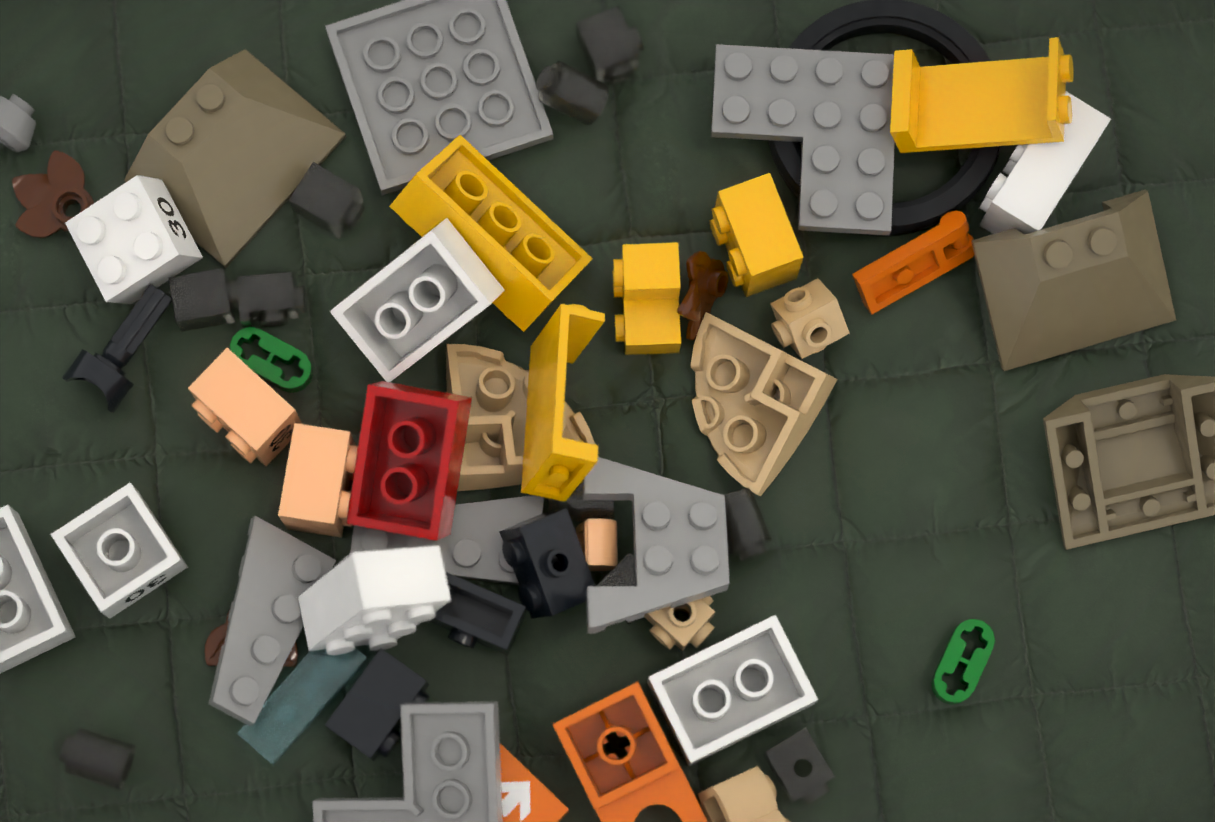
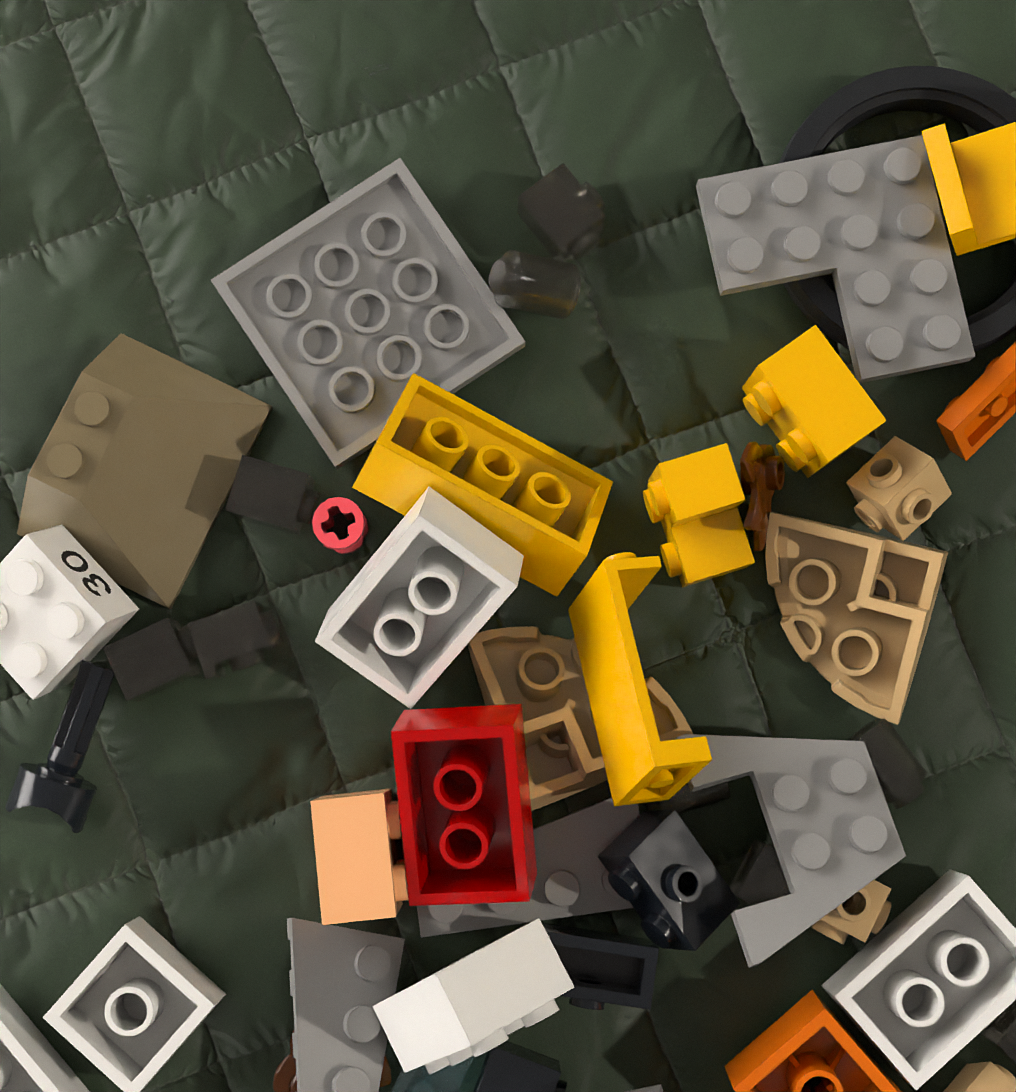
camera: 15 degrees left, 5 degrees up
light nougat brick [188,348,302,466] -> none
green beam [230,327,313,393] -> none
light nougat brick [576,519,618,571] -> none
none -> coral bush [312,497,369,554]

